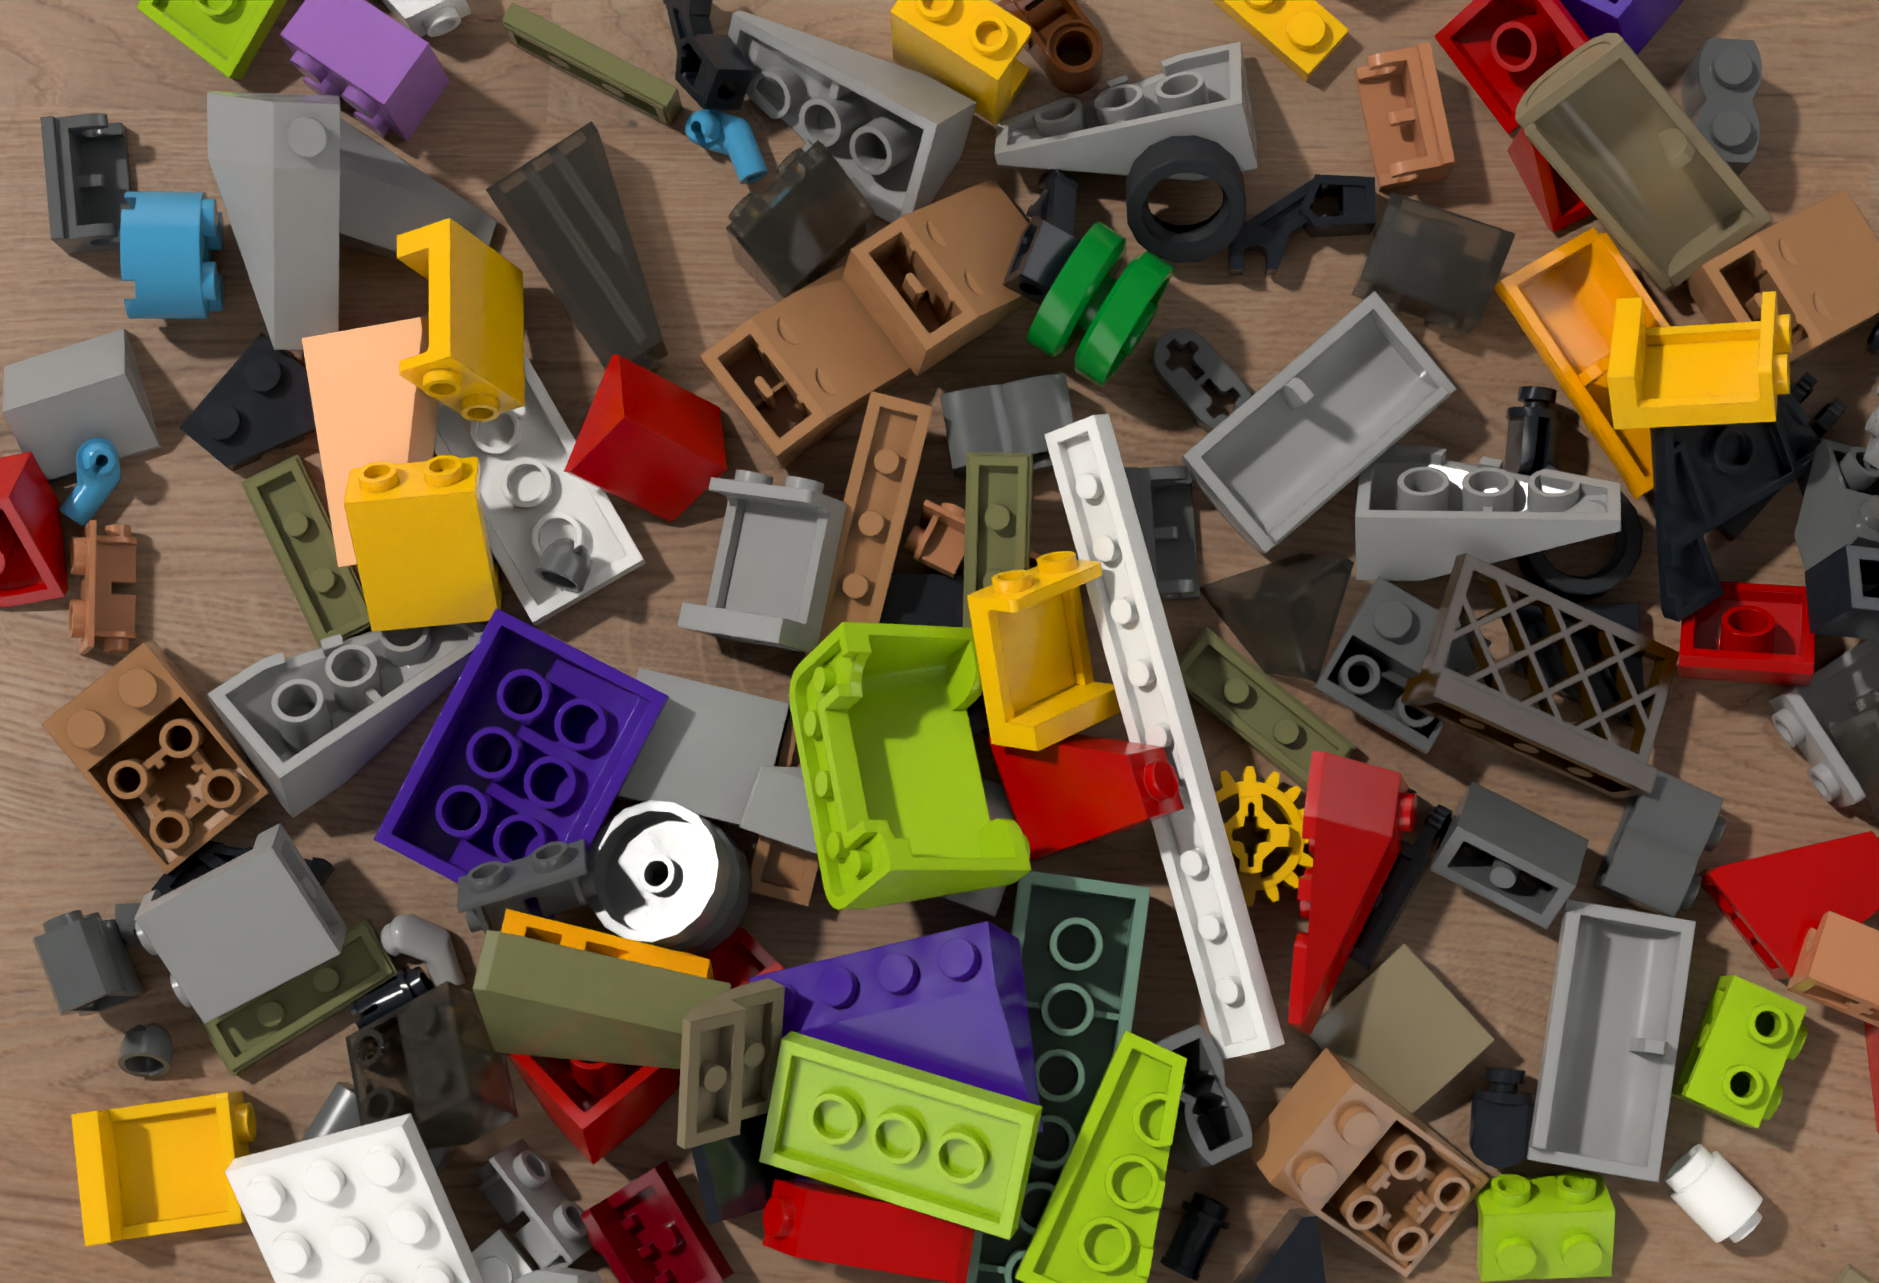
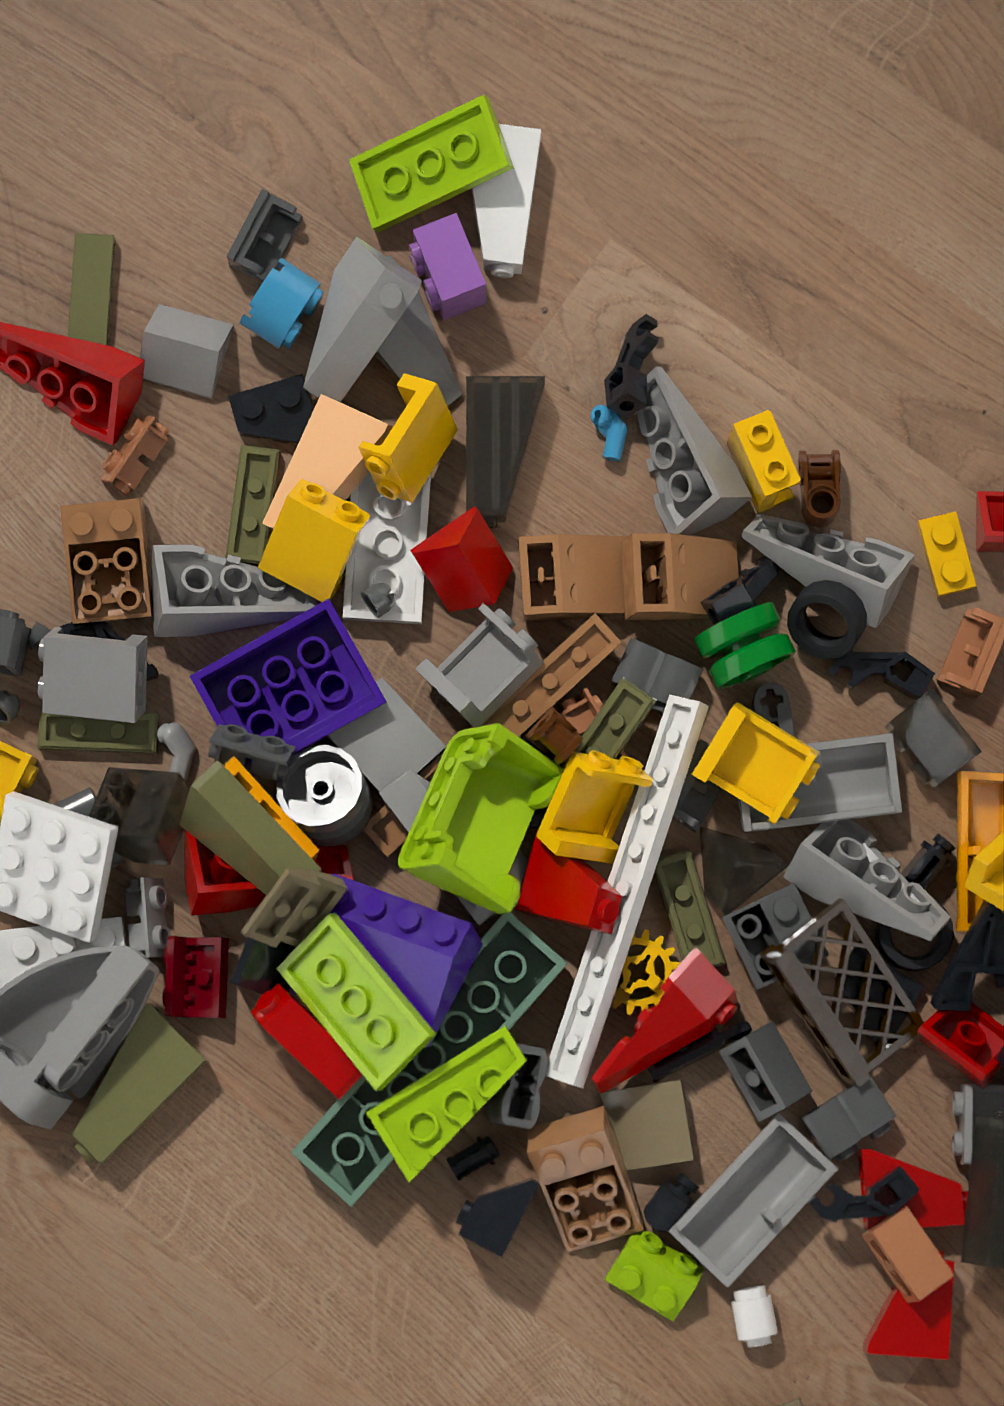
camera: 30 degrees right, 0 degrees up
dark azure arm [59,438,121,527] -> none
black pin [349,966,437,1039] -> none
olive tile [502,2,683,125] -> none
clear smoke slope [726,140,876,302] -> none
lime brick [1671,975,1808,1128] -> none
none -> reddish brown piece [525,707,583,764]
none -> yellow panel [692,702,821,824]
none -> black piece [808,1165,920,1223]

